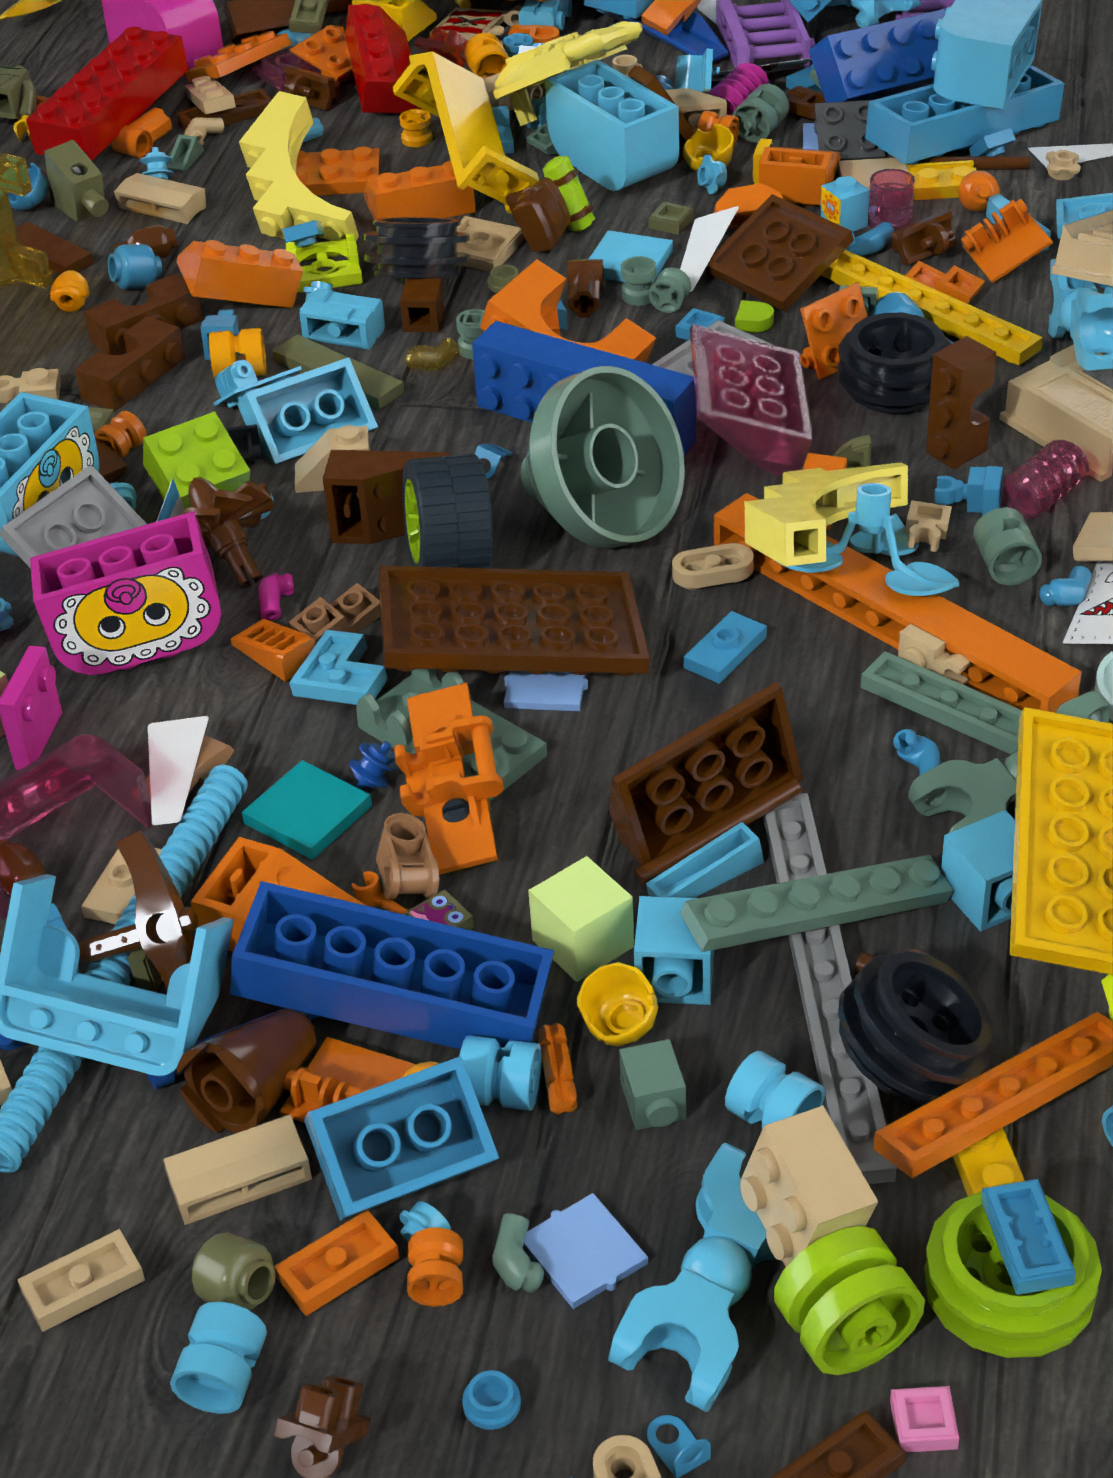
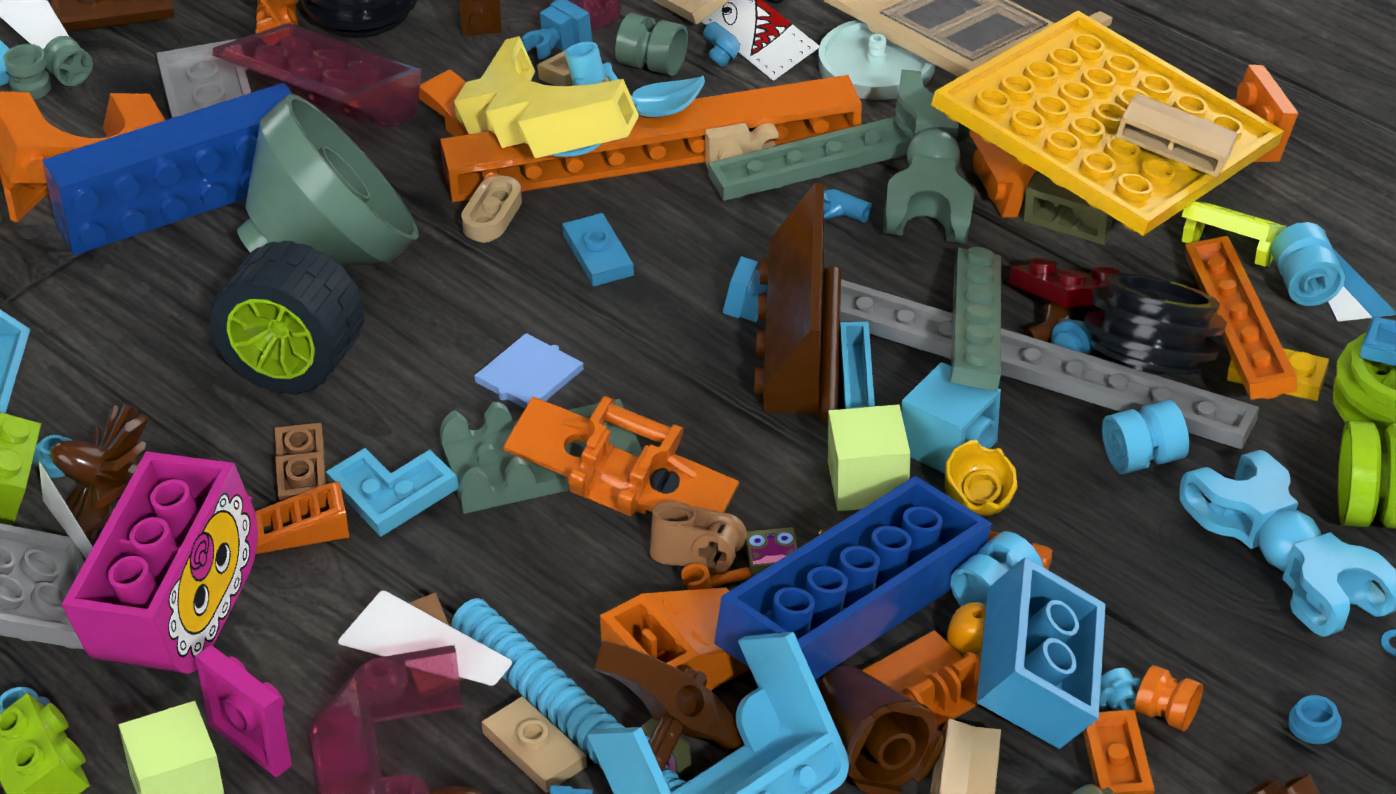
camera: 60 degrees left, 0 degrees up
teal tile [242,760,372,860] -> none
tan slope [295,425,371,493] -> none
reddish brown slope [323,450,451,544] -> none
blue wheel [349,741,399,790] -> none
reddish brown plate [379,565,650,676] -> none
dark azure piece [474,444,513,479] -> none
sand green arm [492,1213,544,1293] -> none
light blue piece [523,1193,648,1309] -> none
sand green brick [619,1039,686,1130] -> none
dark azure tile [675,308,725,340] -> none
lime tile [735,300,774,333] -> none
tan brick [740,1106,878,1267] -> none
olive tile [833,435,872,469] -> none
medium azure head [941,810,1015,932] -> none
none -> dark red plate [1009,258,1120,308]

